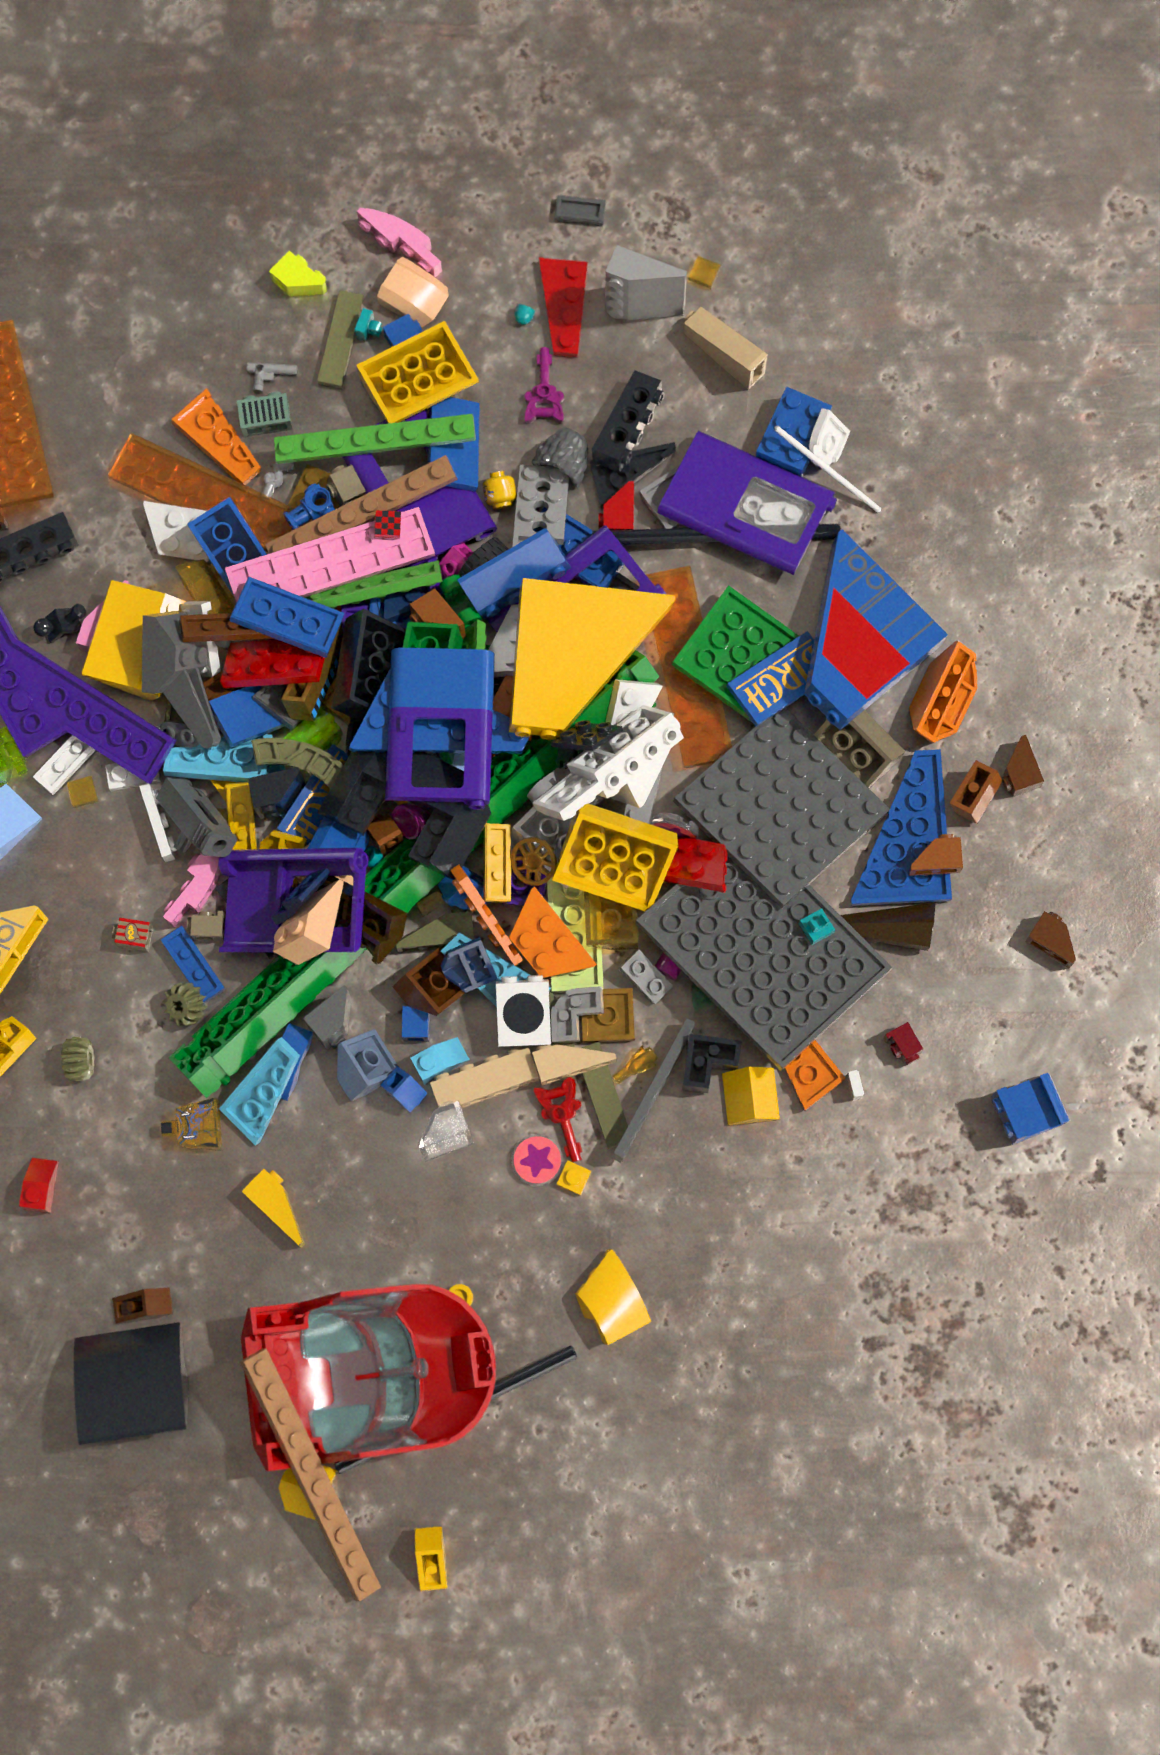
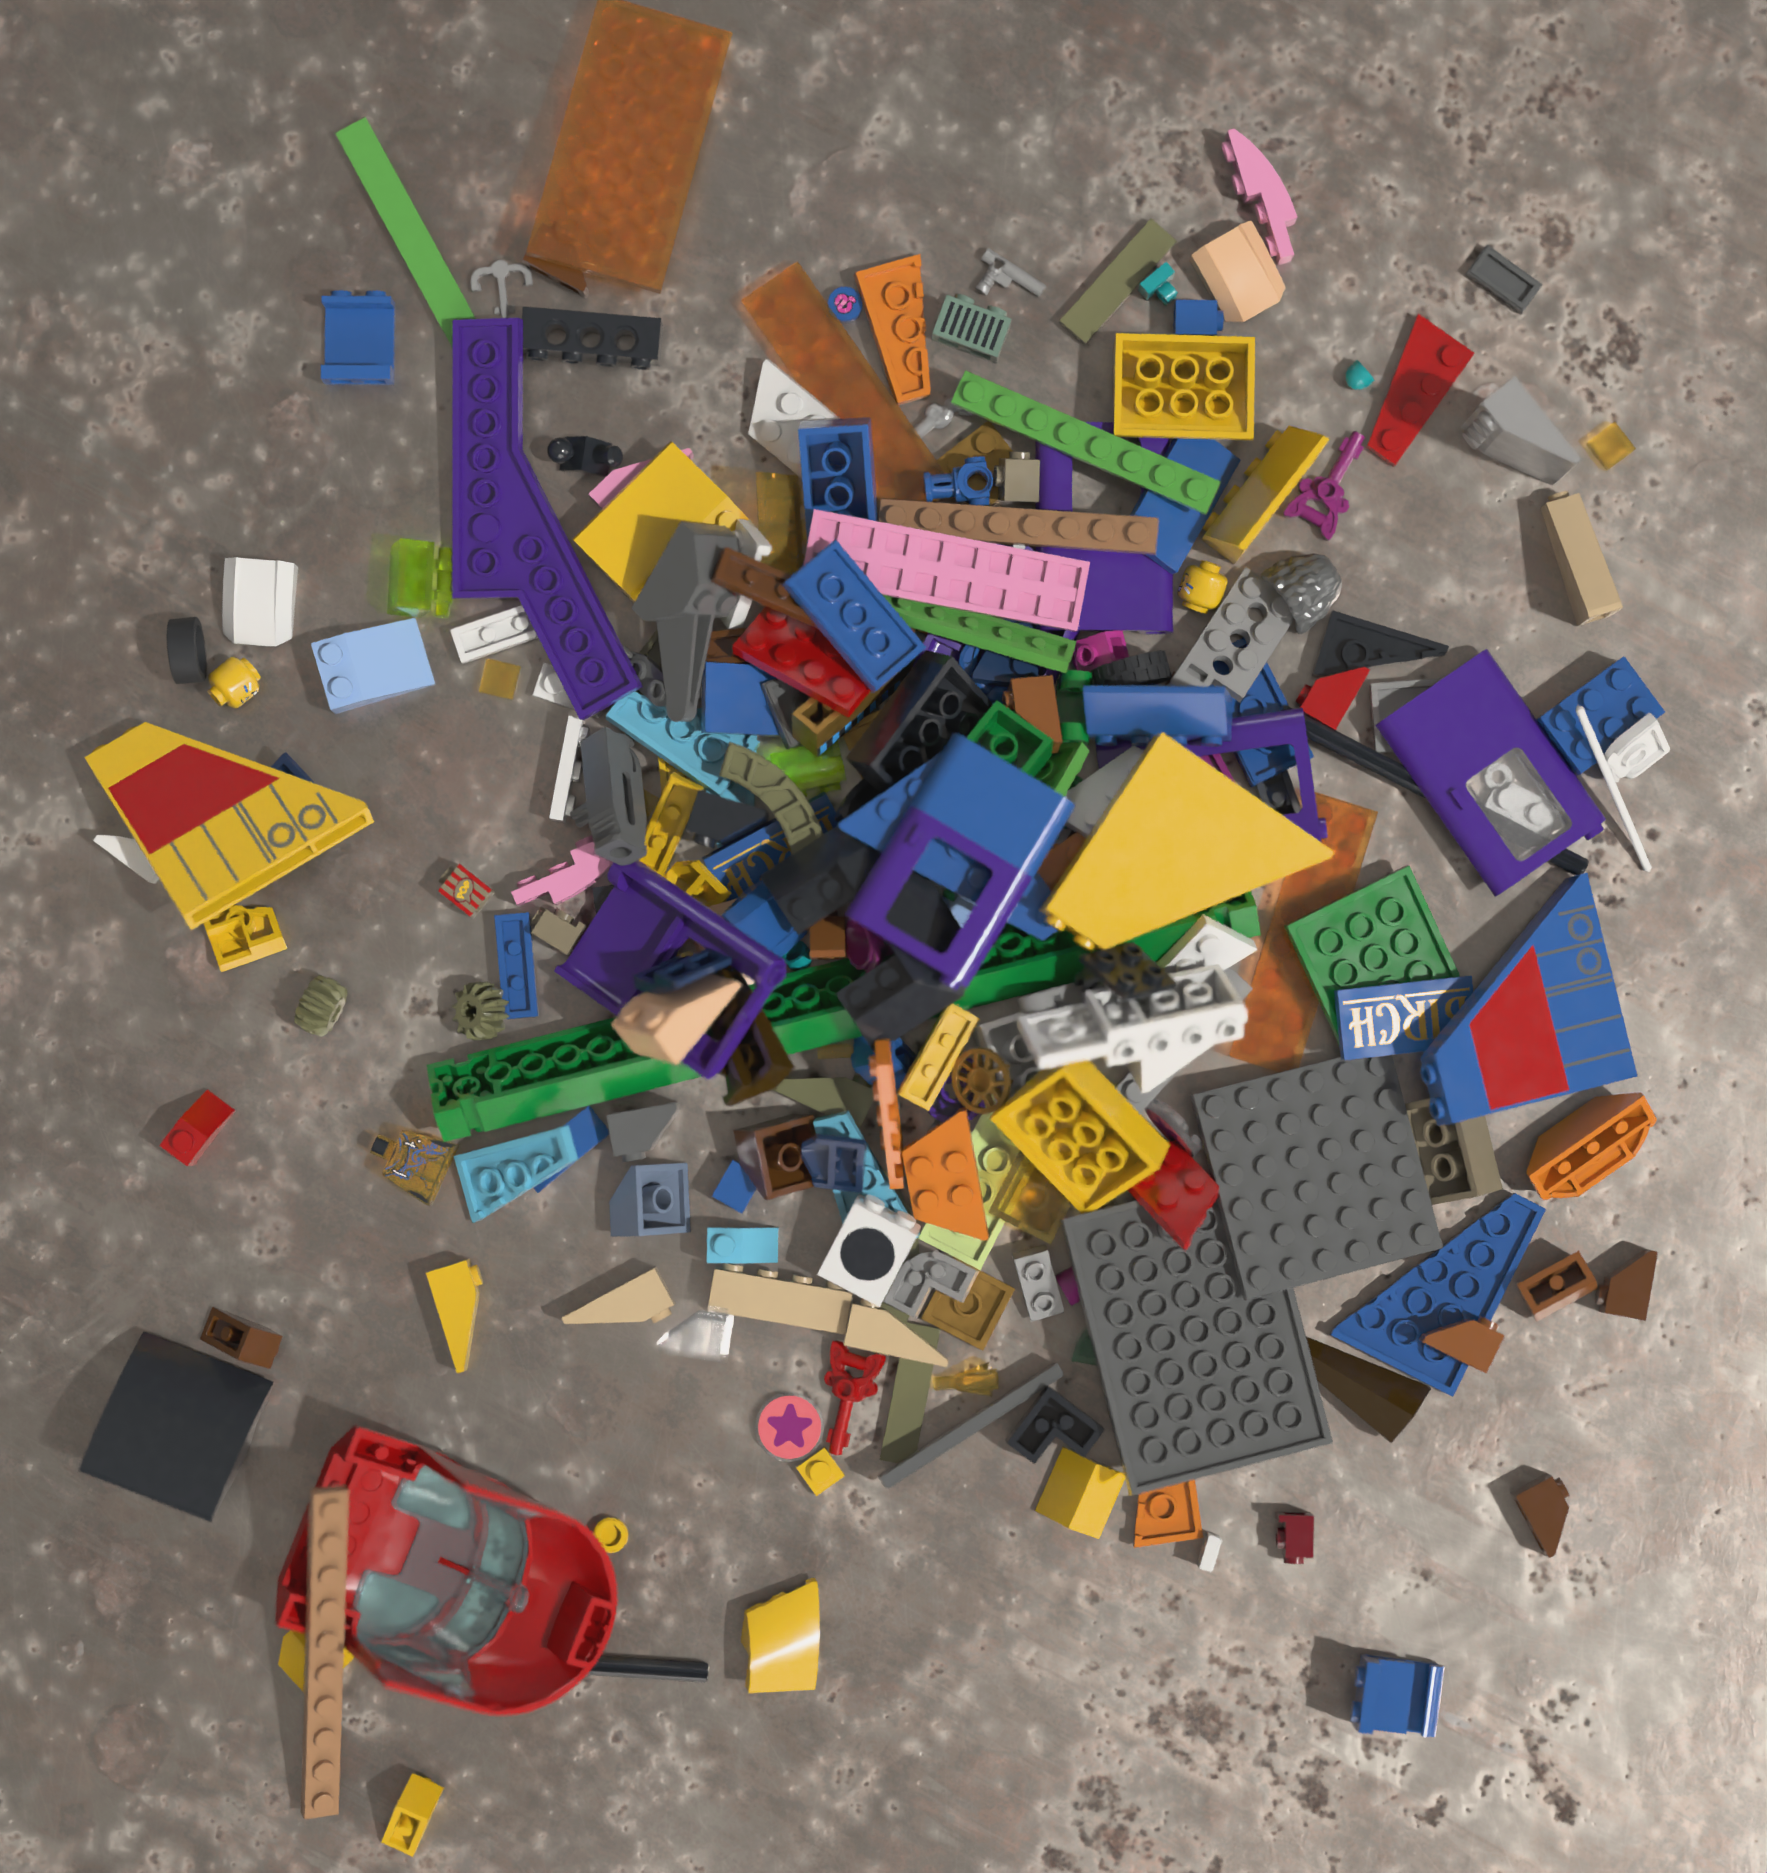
camera: 25 degrees right, 10 degrees up
neon yellow slope [269,251,327,296] -> none
tile [375,510,401,538] -> none
brick [380,1066,427,1112] -> none
black brick [592,370,664,472] -> none
teal tile [798,908,835,945] -> none
none -> tan slope [562,1267,676,1324]
none -> blue tile [828,287,862,323]
none -> yellow slope [1201,426,1330,565]

